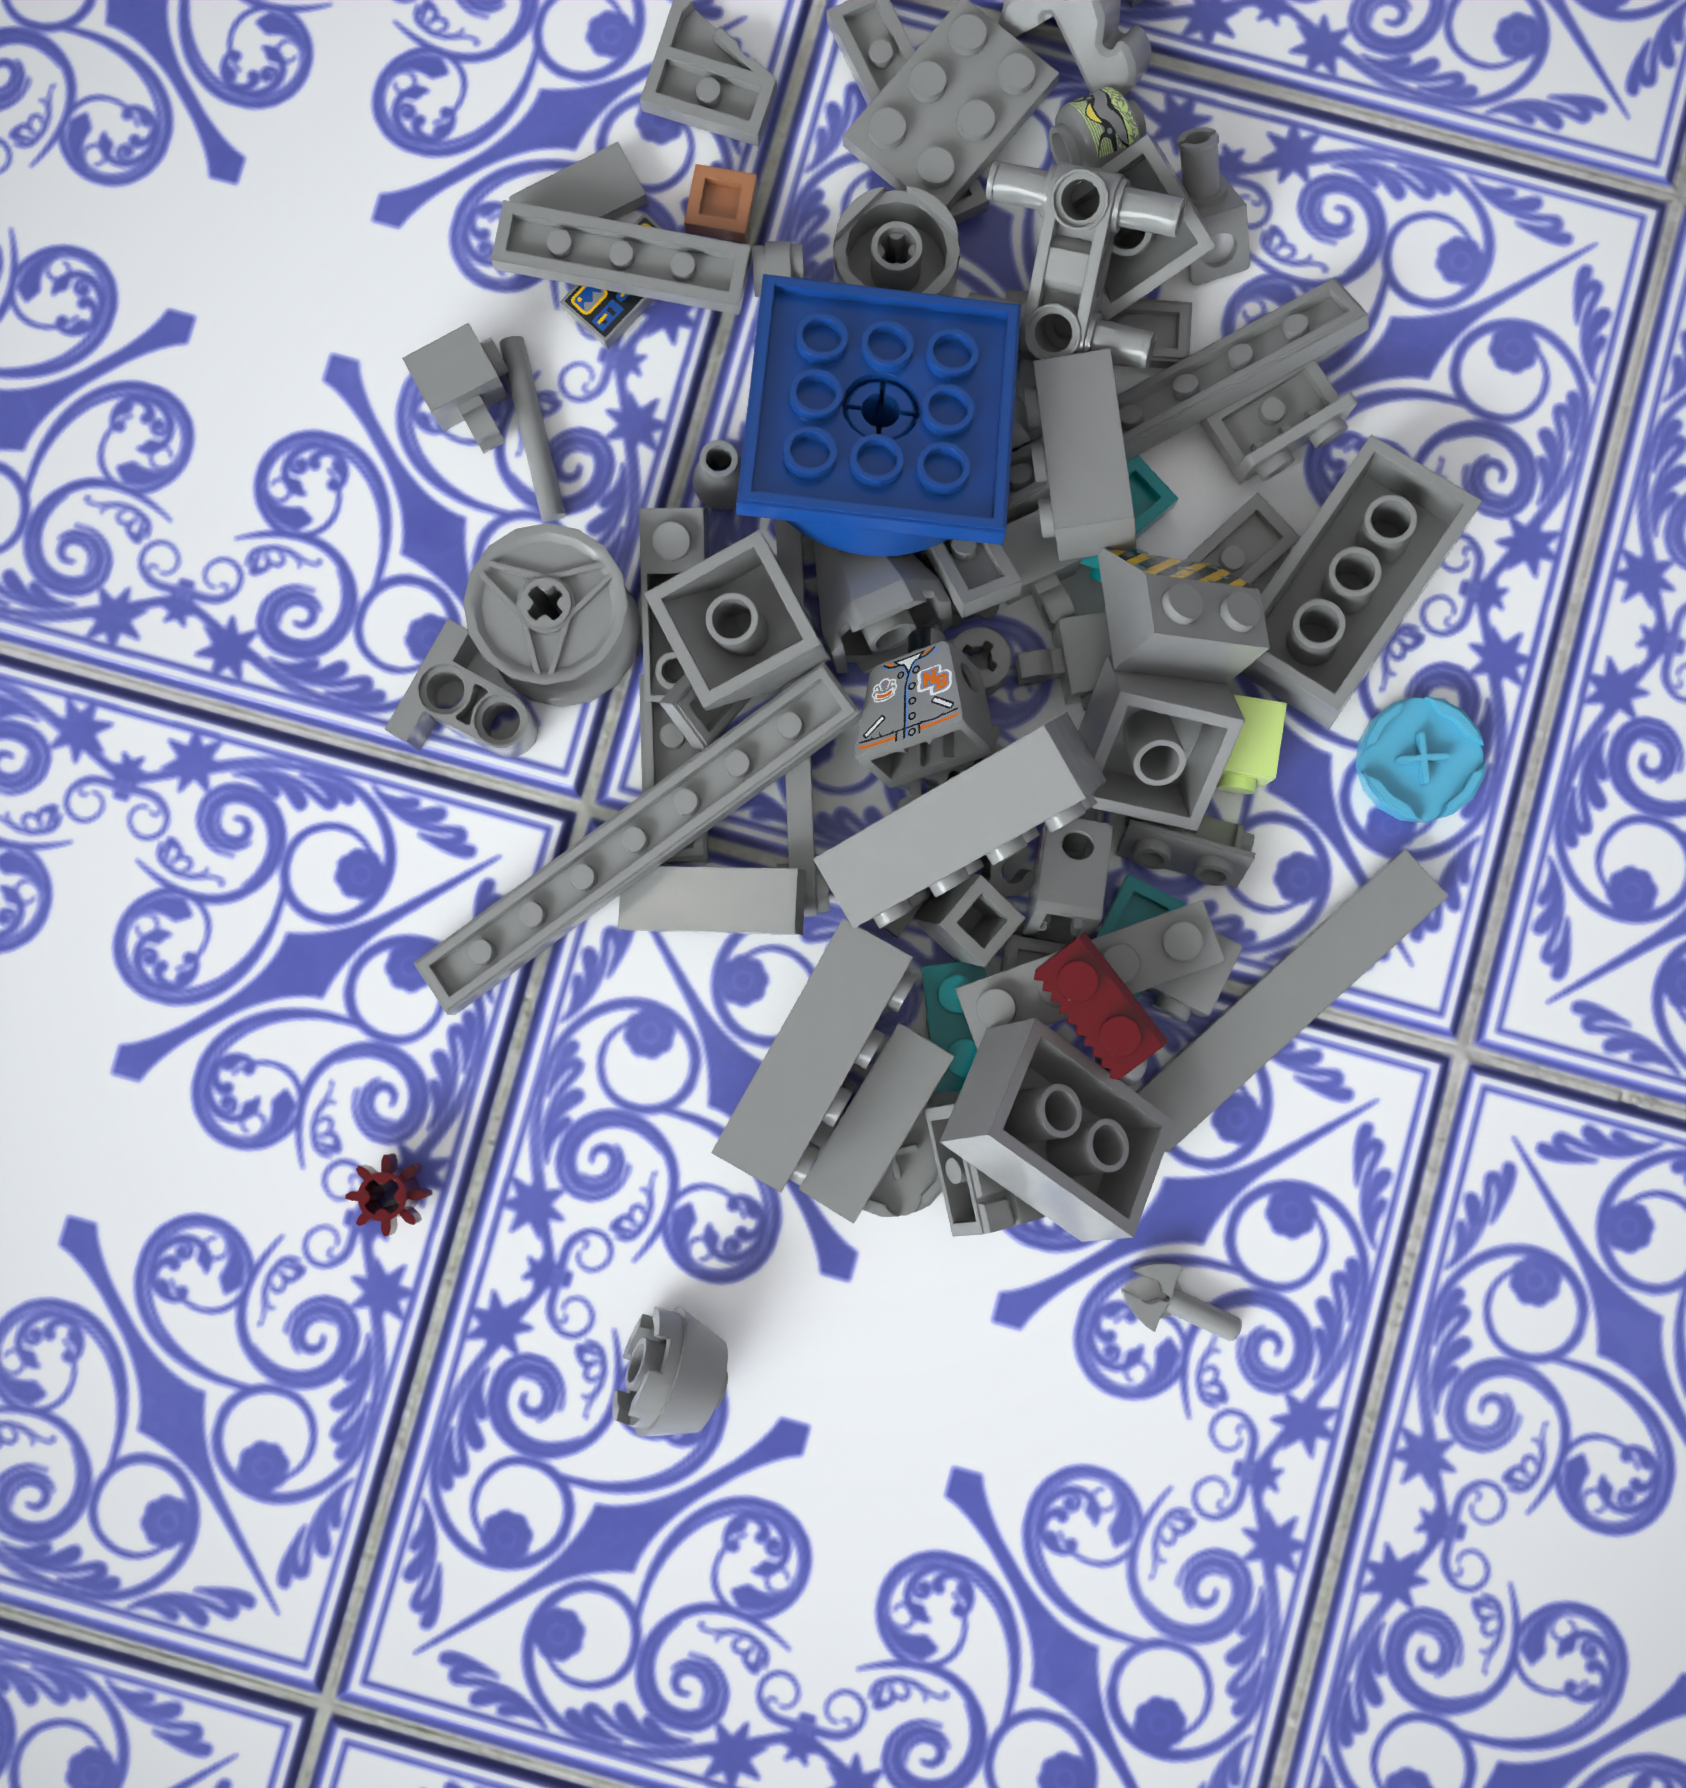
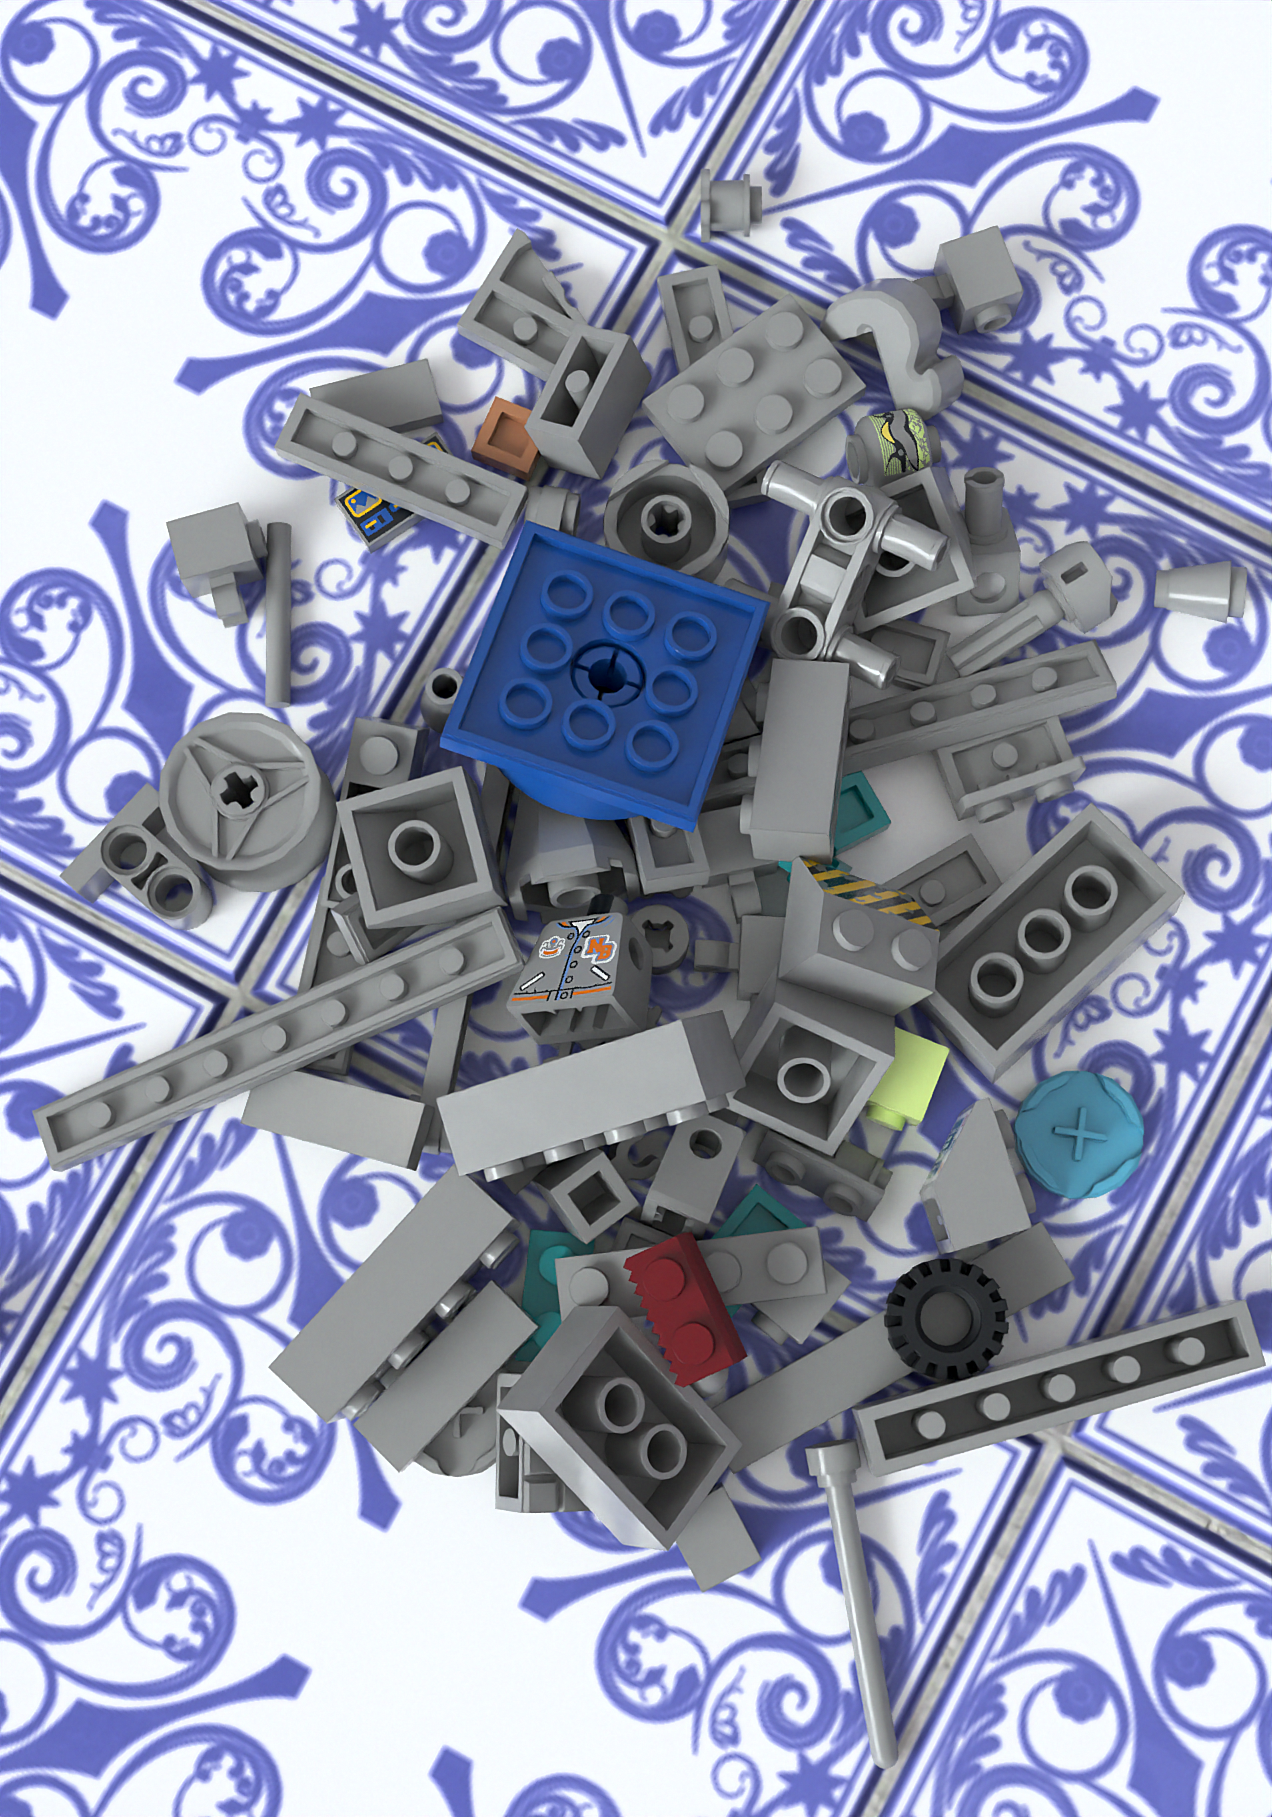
camera: 15 degrees right, 5 degrees down
light grey cone [612,1306,728,1436] -> none
light grey bar [1121,1261,1242,1342] -> none
none -> light grey brick [524,323,652,480]
none -> light grey brick [676,1482,762,1593]
none -> light grey piece [805,1439,899,1769]
none -> light grey brick [851,1300,1267,1477]
none -> black tyre [884,1258,1009,1380]
none -> light grey slope [919,1097,1036,1255]
none -> light grey piece [945,541,1118,677]
none -> light grey cone [1154,560,1247,623]

